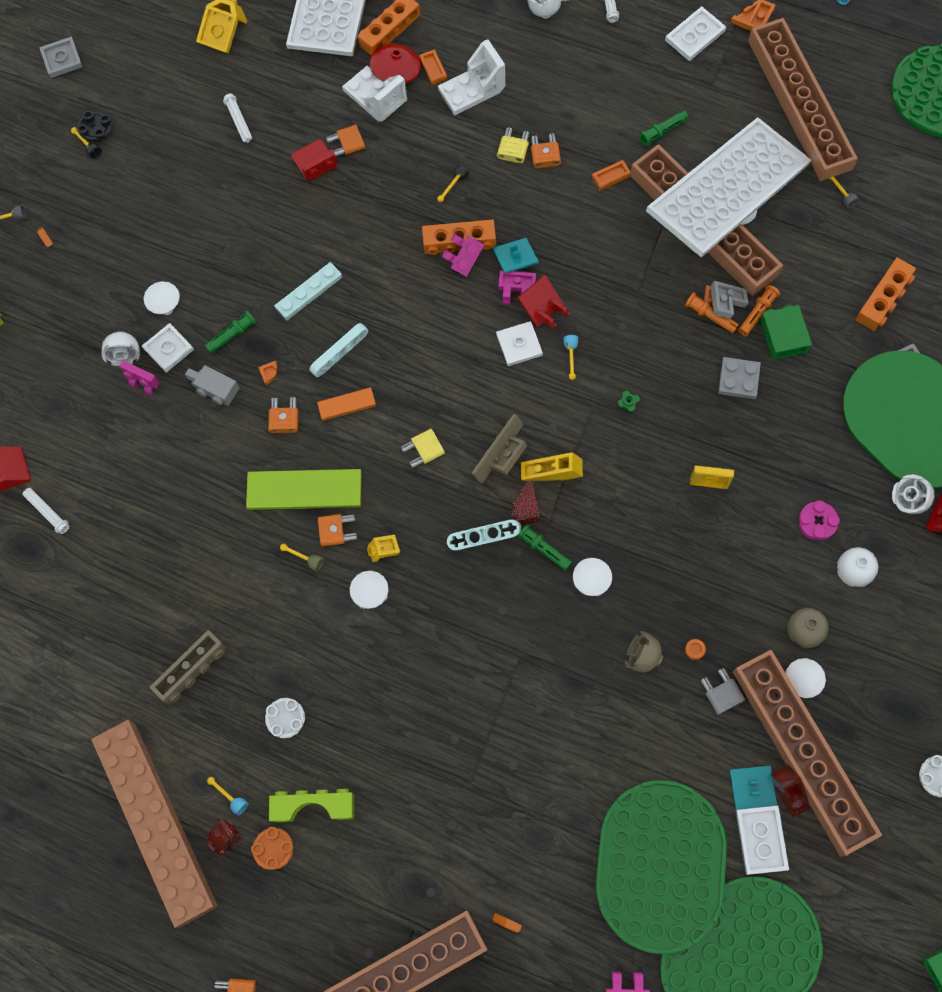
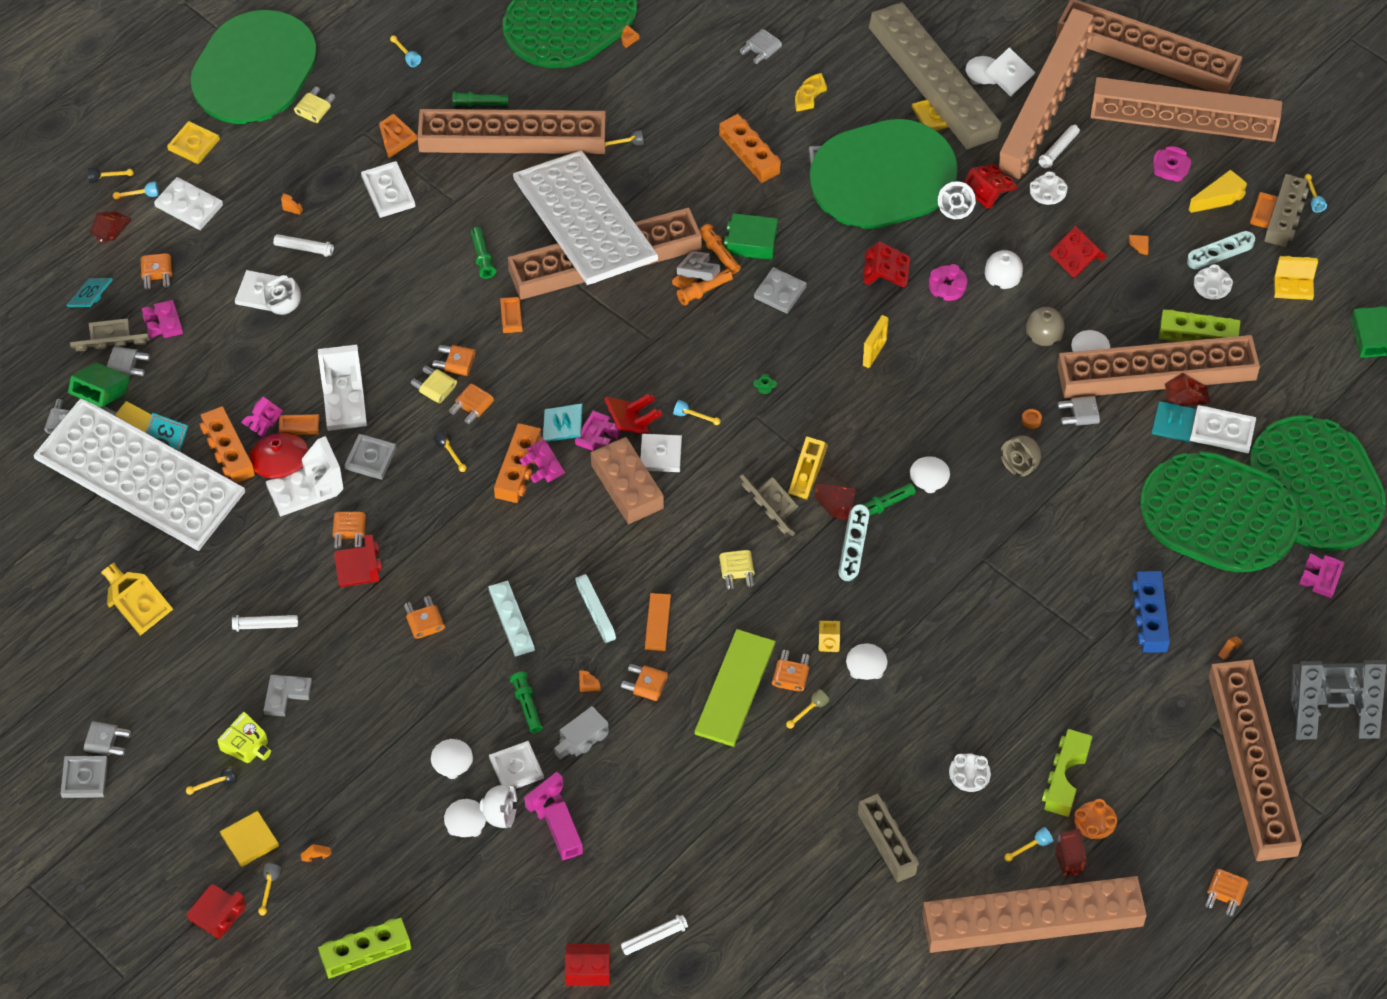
camera: 75 degrees left, 15 degrees down
black dish [77,111,112,141] -> none
none -> light grey piece [84,721,131,756]
none -> neon yellow torso [218,712,271,763]
none -> yellow tile [220,811,279,867]
none -> dark pink plate [241,397,283,438]
none -> light grey plate [264,675,312,716]
none -> light grey plate [345,434,397,480]
none -> orange piece [404,596,445,639]
none -> white dish [444,799,486,837]
none -> orange piece [449,384,494,424]
none -> green pin [453,91,508,108]
none -> dark pink brick [544,802,583,861]
none -> nougat brick [591,437,664,524]
none -> red bracket [863,241,910,288]
none -> red bracket [1049,226,1107,278]
none -> blue brick [1132,571,1170,653]
none -> lime brick [1159,309,1240,342]

